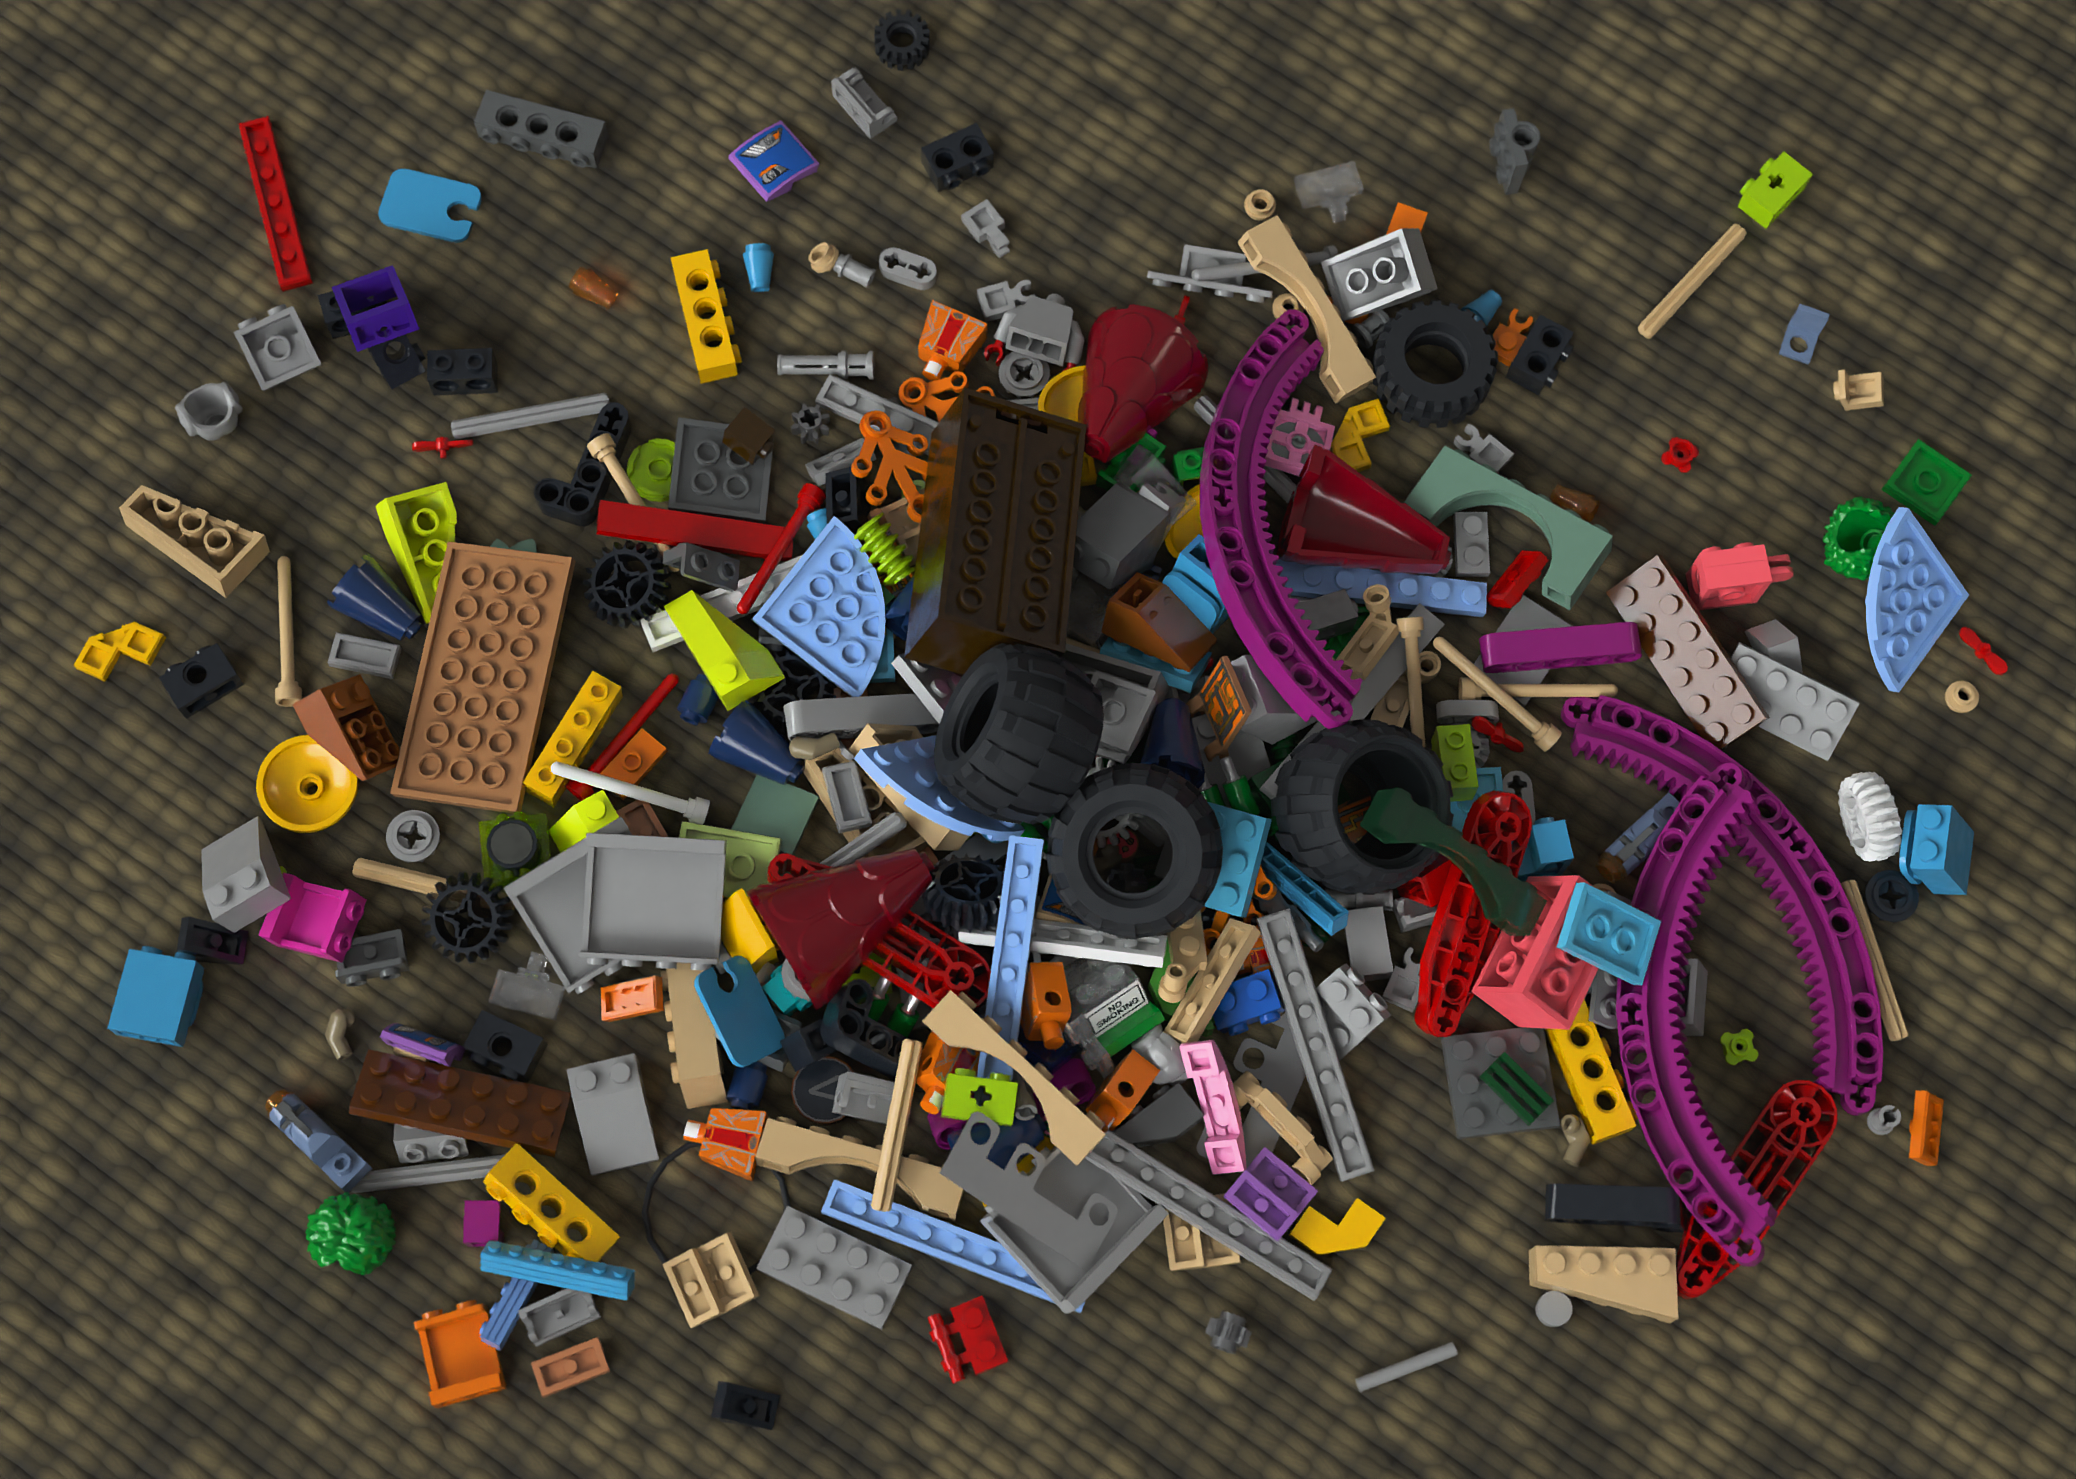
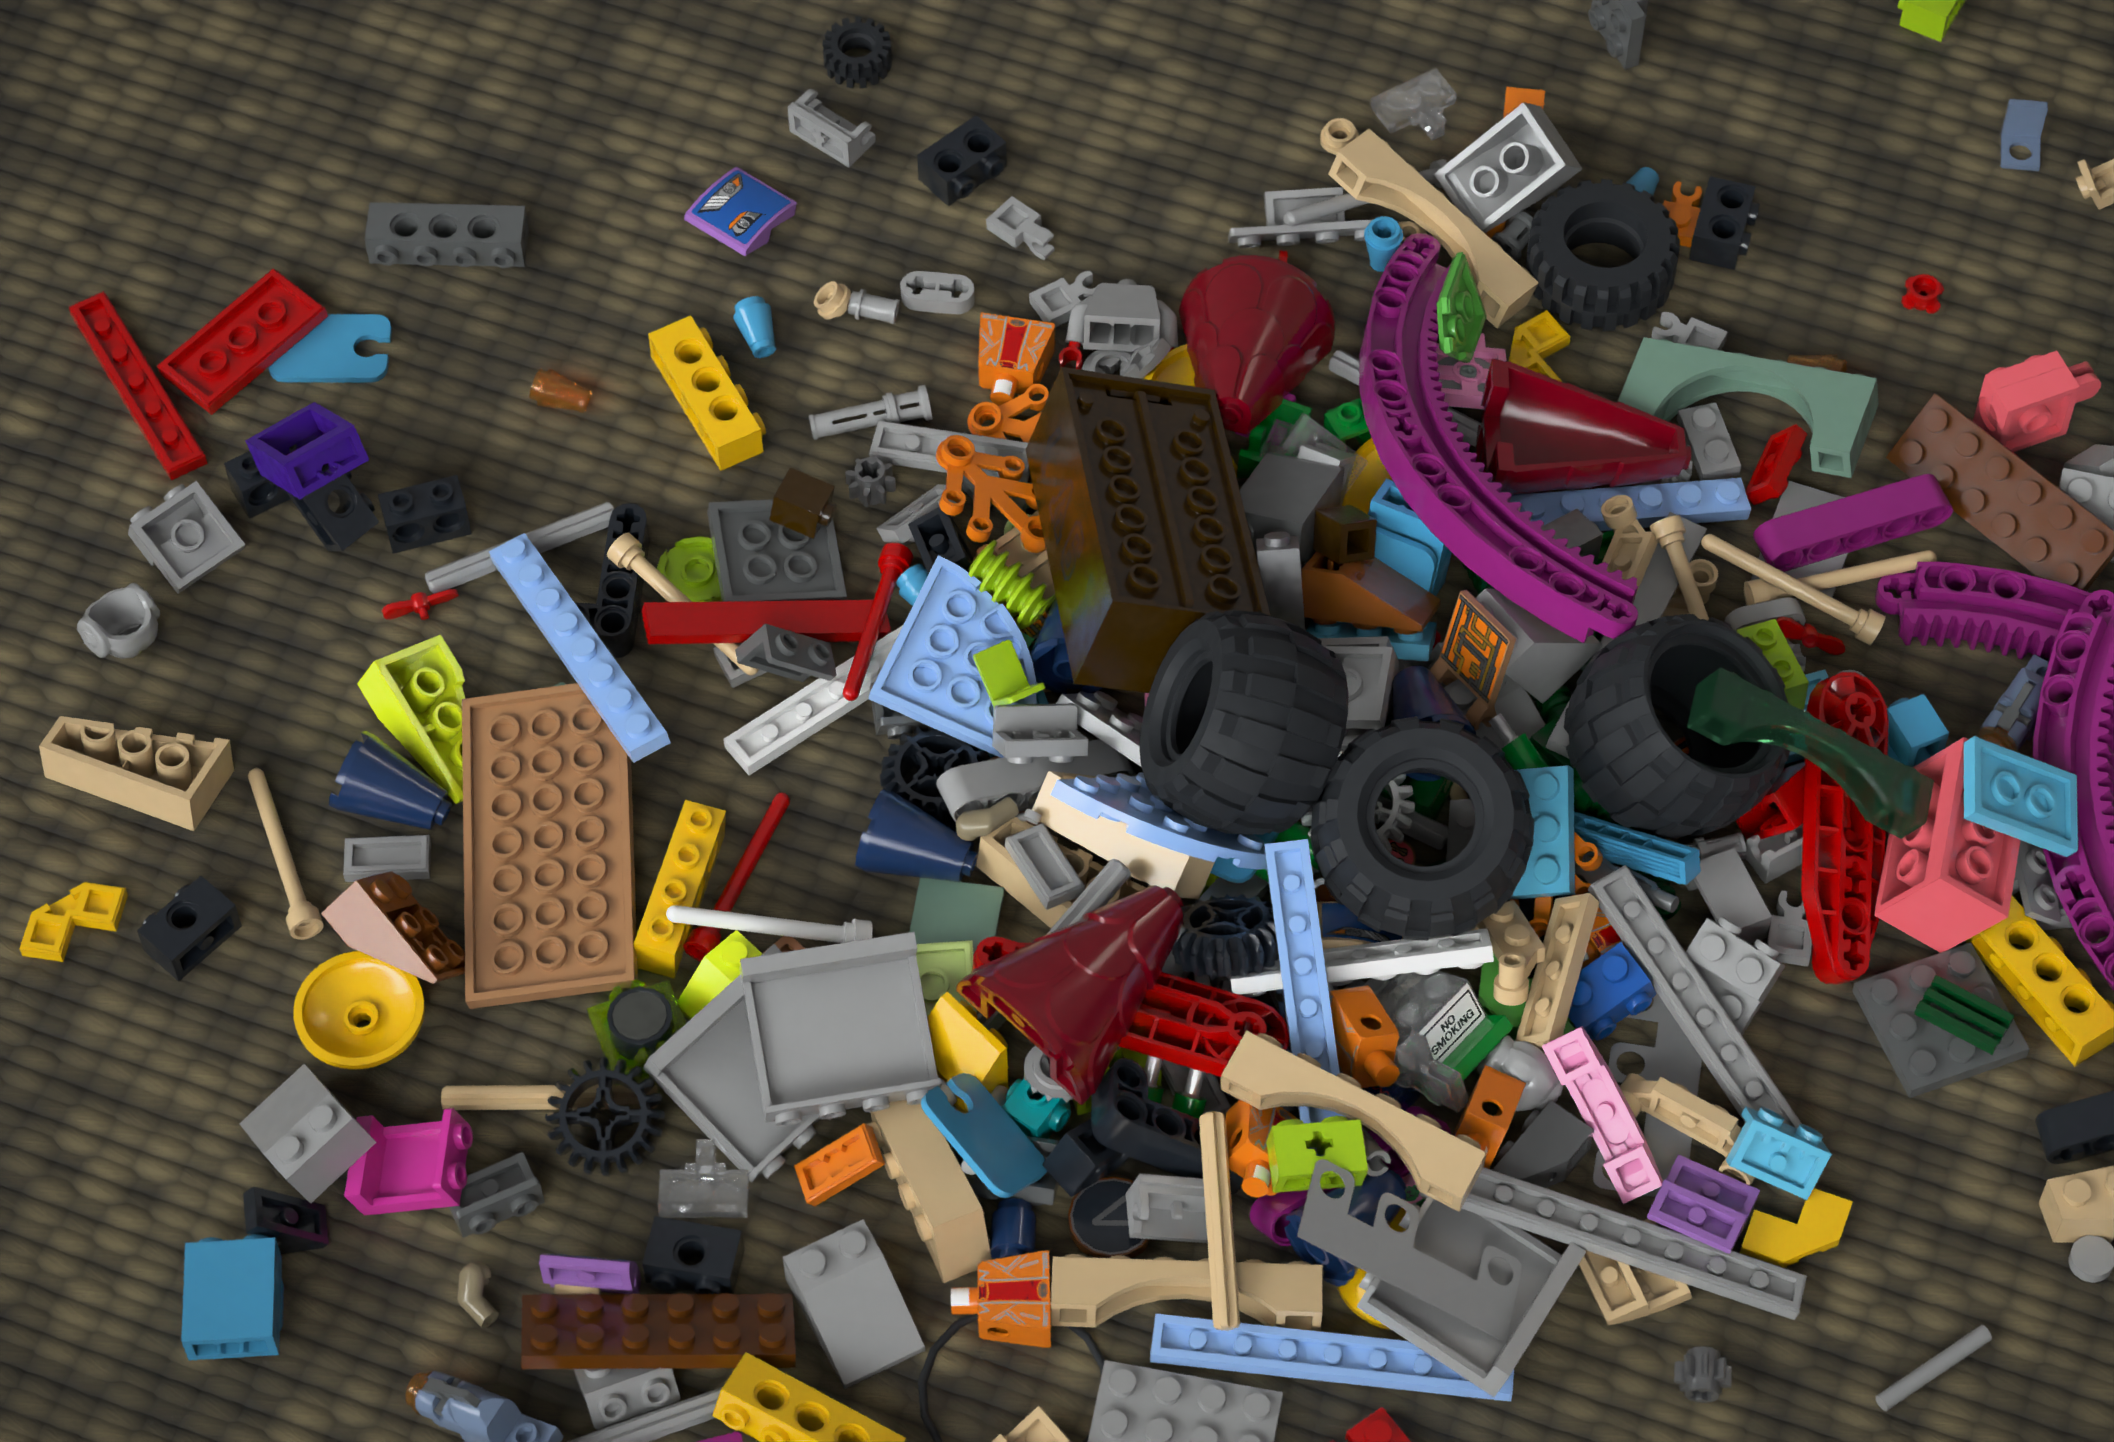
camera: 10 degrees left, 15 degrees down
light grey gear [386,810,440,863] -> none
black gear [583,540,672,629] -> none
orange plate [600,728,668,800] -> none
neon yellow wedge [664,590,785,711] -> none
dark blue brick [677,674,719,726] -> none
dark tan arm [1561,1114,1590,1167] -> none
tan axle [1638,224,1747,339] -> none
none -> red tile [157,268,328,415]
none -> light blue plate [489,533,671,763]
none -> lime bracket [973,640,1046,707]
none -> light grey bracket [992,703,1088,764]
none -> light grey tile [1121,337,1171,379]
none -> flat silver brick [1256,532,1305,630]
none -> dark brown brick [1313,505,1377,564]
none -> dark azure cone [1364,216,1403,272]
none -> bright green tile [1437,252,1487,363]
none -> medium azure bracket [1726,1106,1832,1200]

